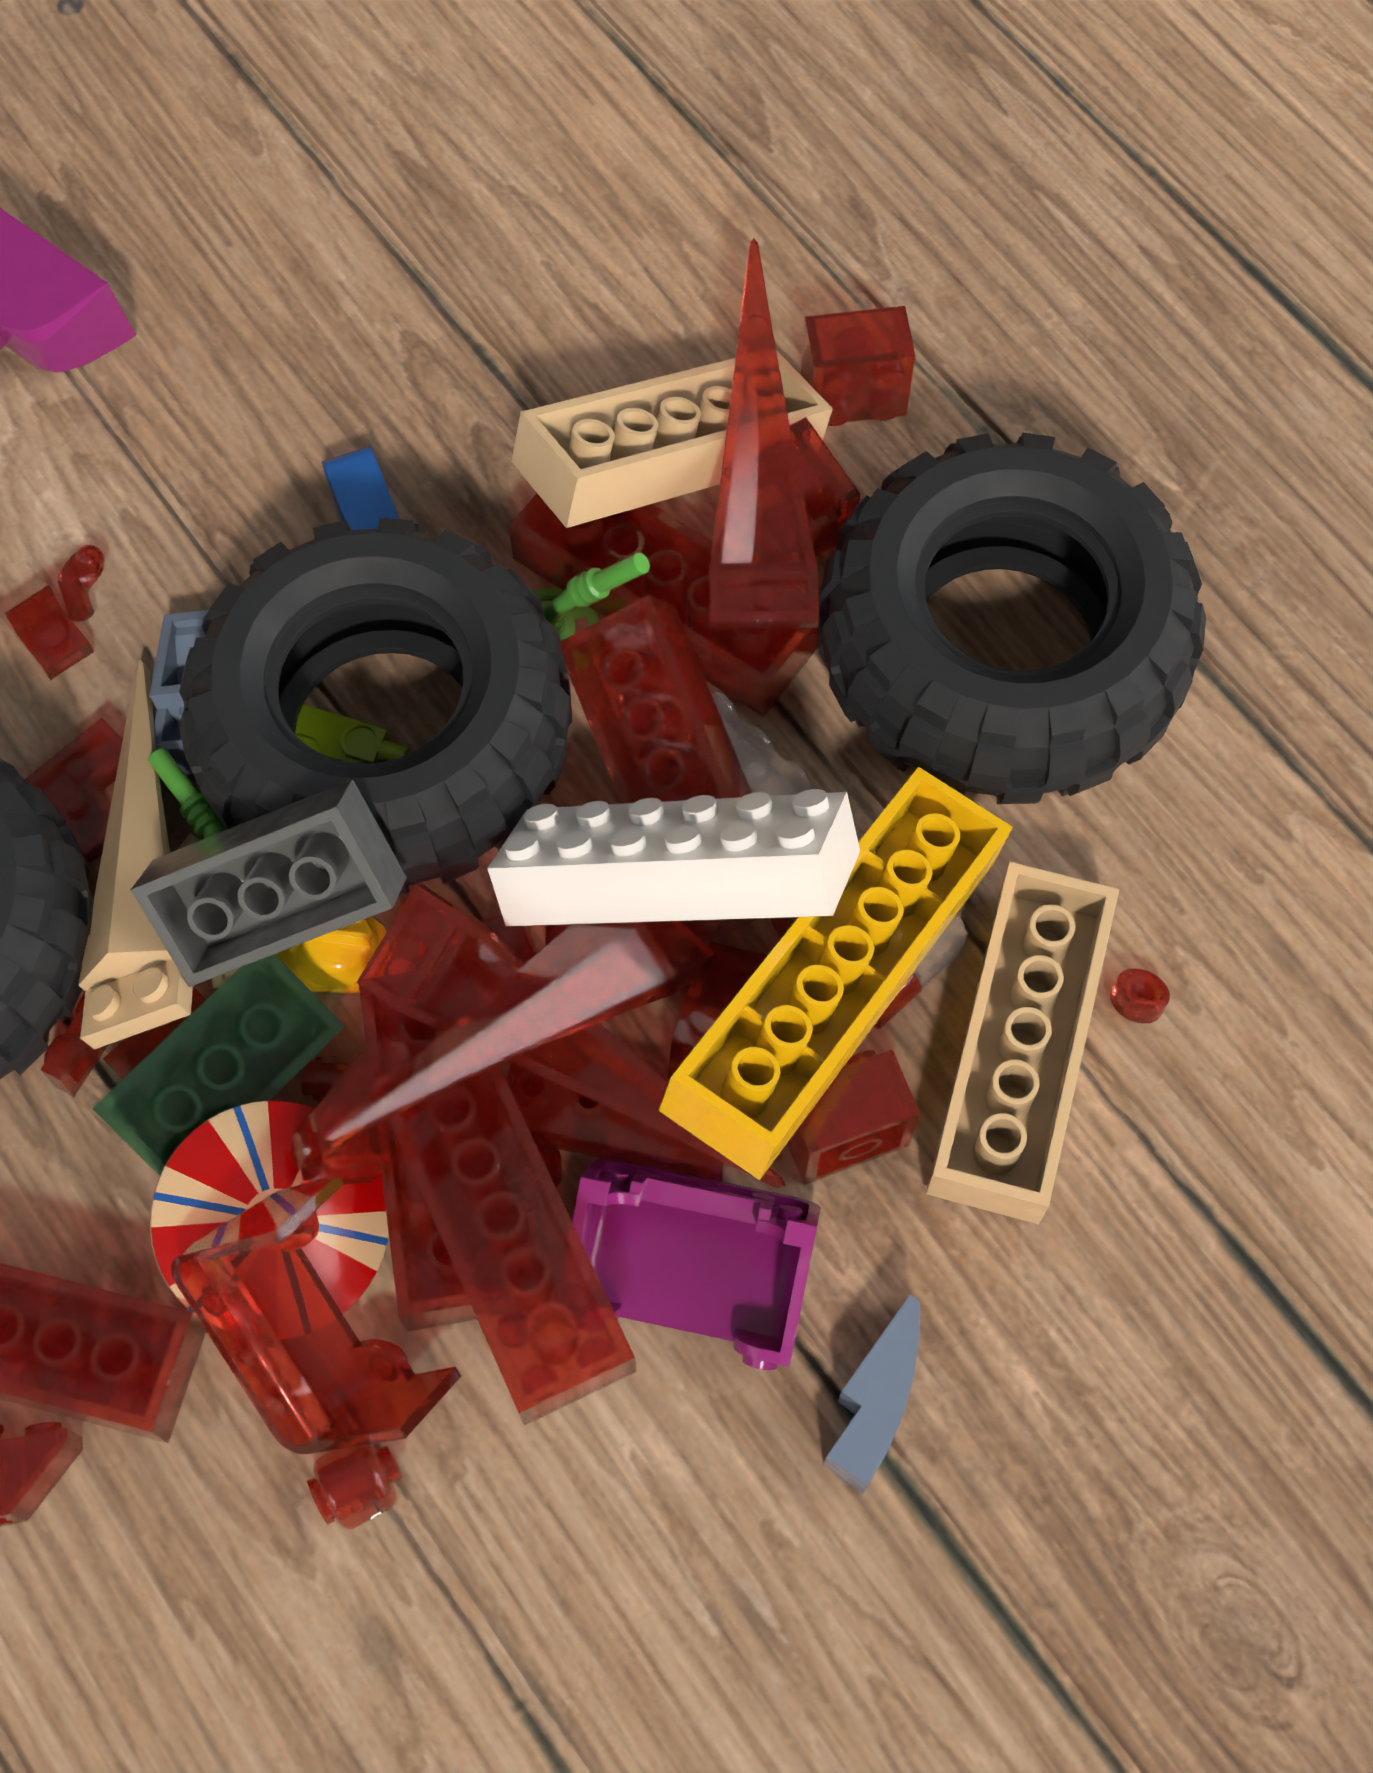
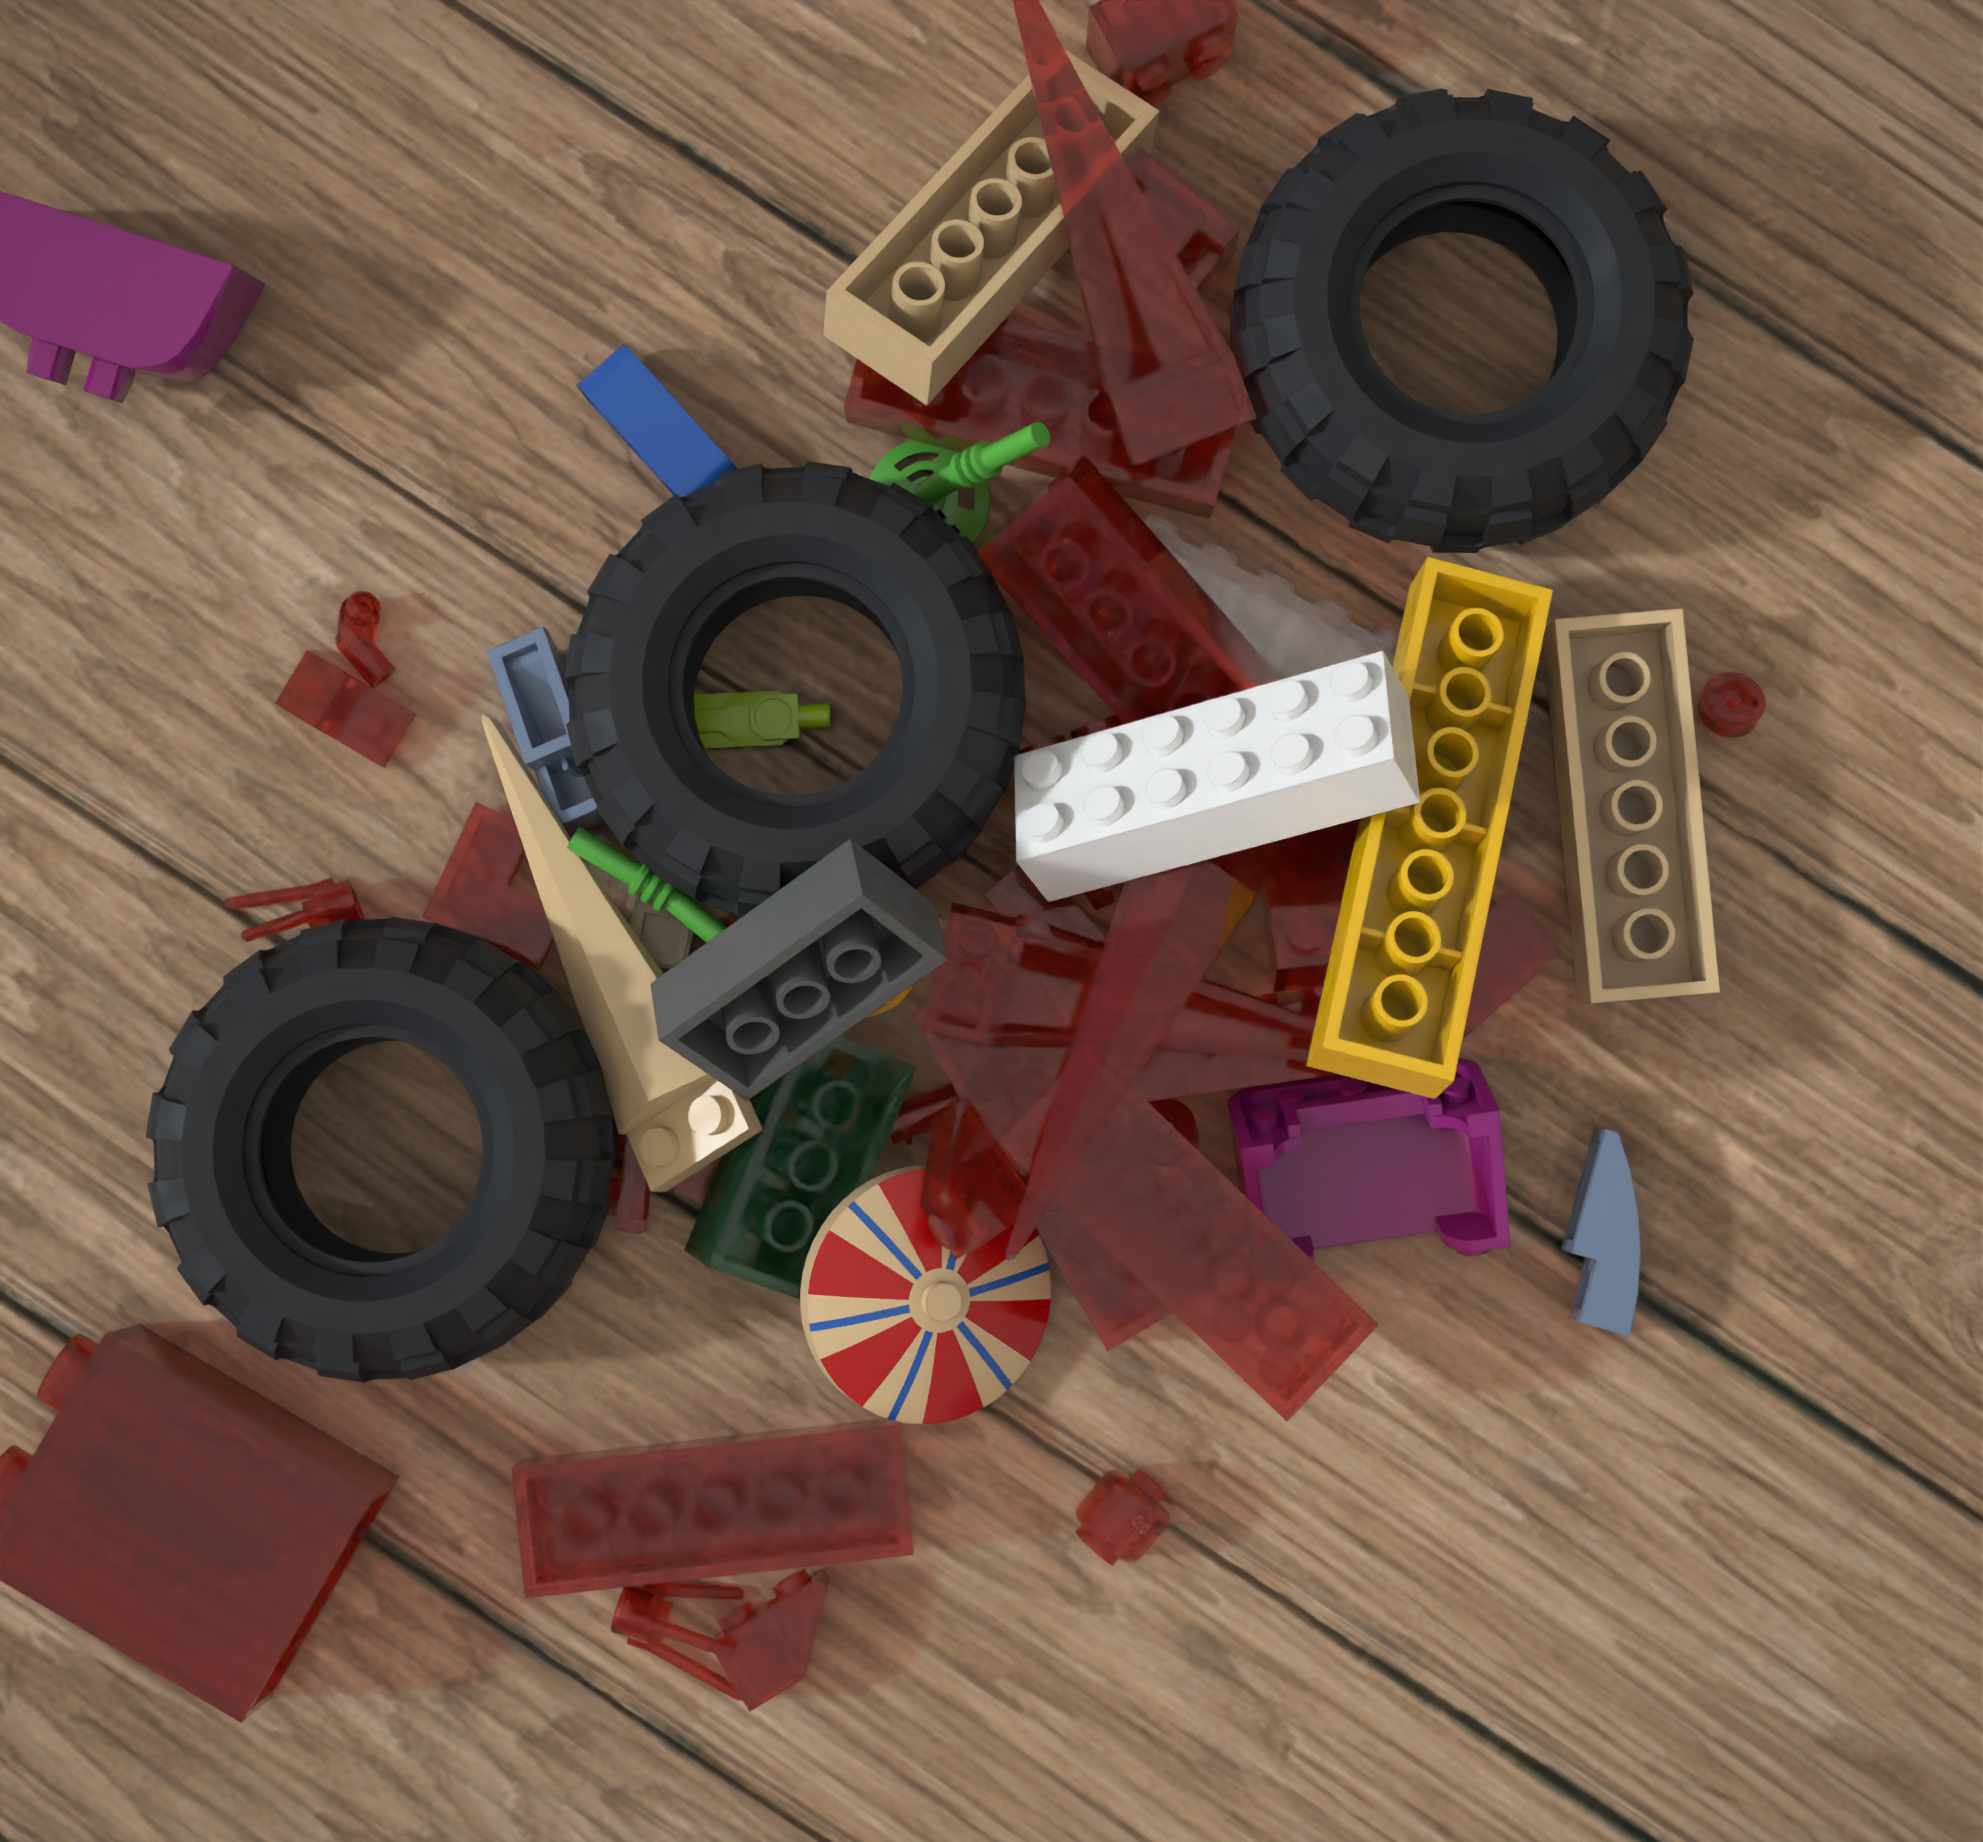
camera: 15 degrees left, 20 degrees up
clear red windscreen [171,1174,461,1455] -> none

